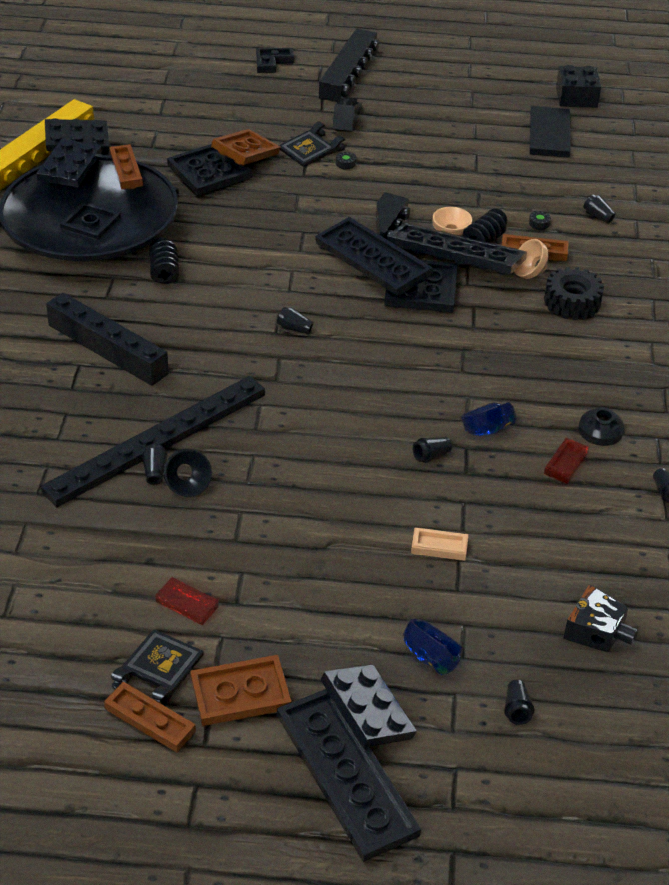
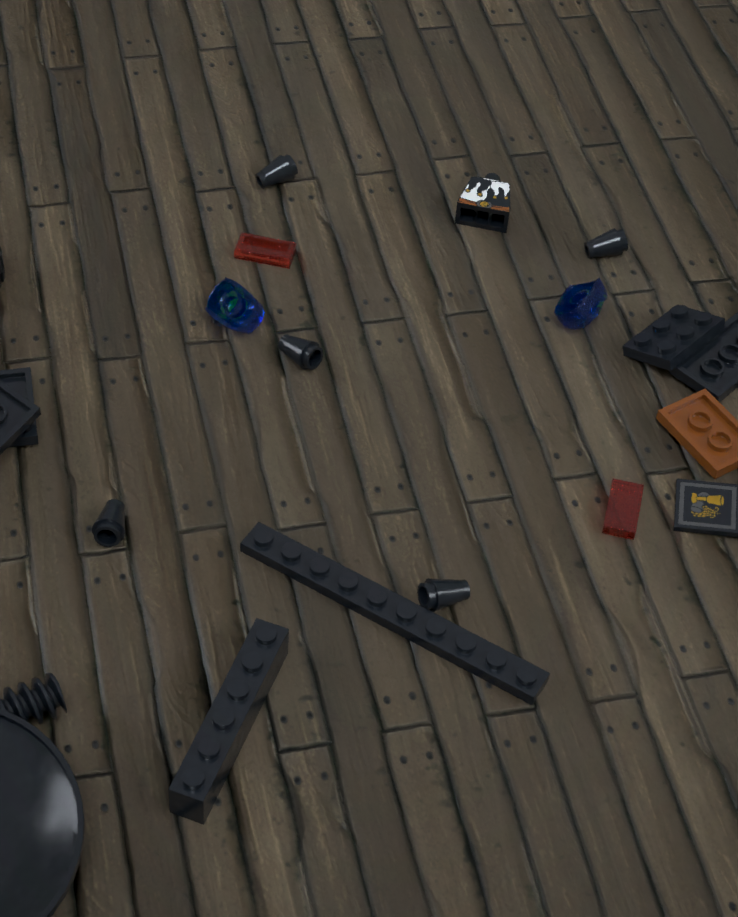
camera: 110 degrees left, 5 degrees up
black piece [163,449,212,497] -> none
light nougat tile [411,528,468,561] -> none
black piece [578,407,624,446] -> none

